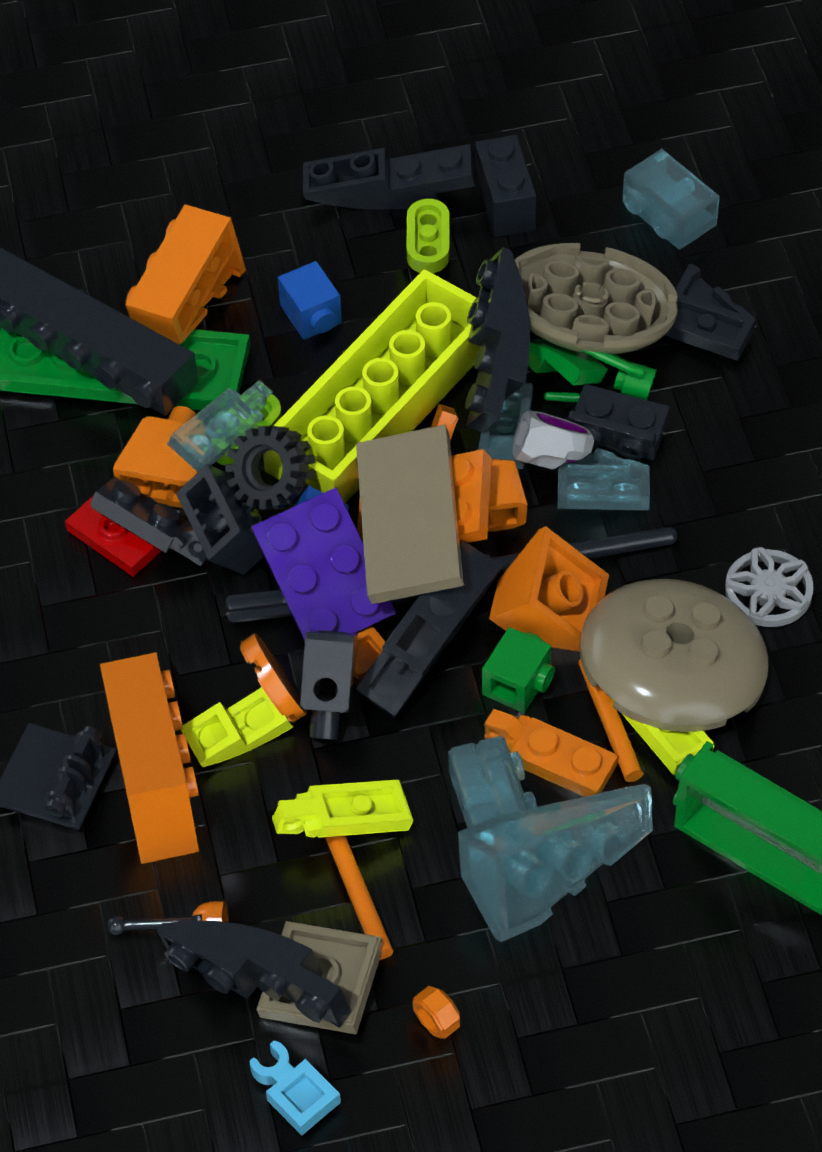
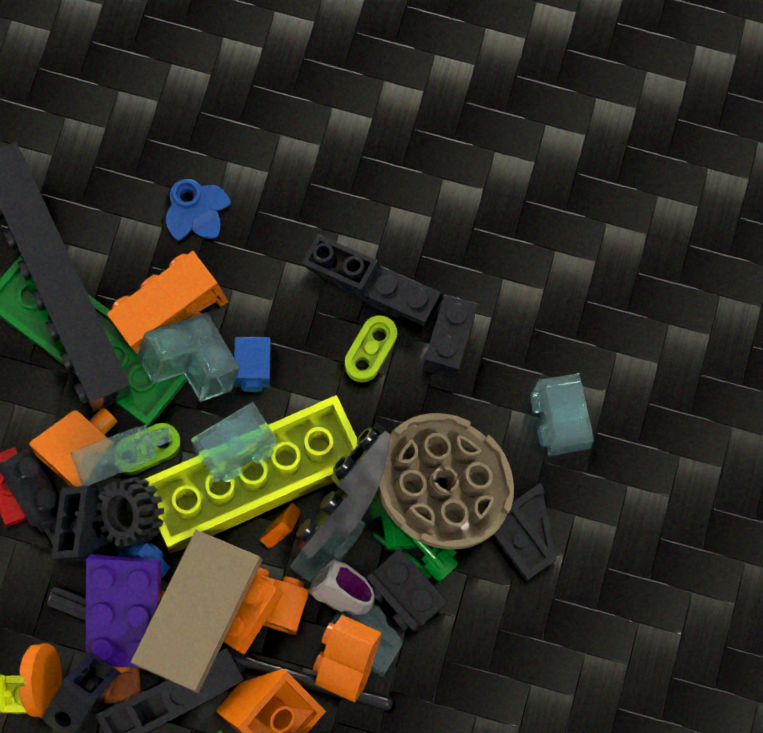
camera: 20 degrees right, 20 degrees up
none -> clear light blue brick [137,312,240,402]
none -> blue plate [166,179,231,241]
none -> clear light blue brick [191,402,277,483]
none -> orange brick [313,615,382,702]

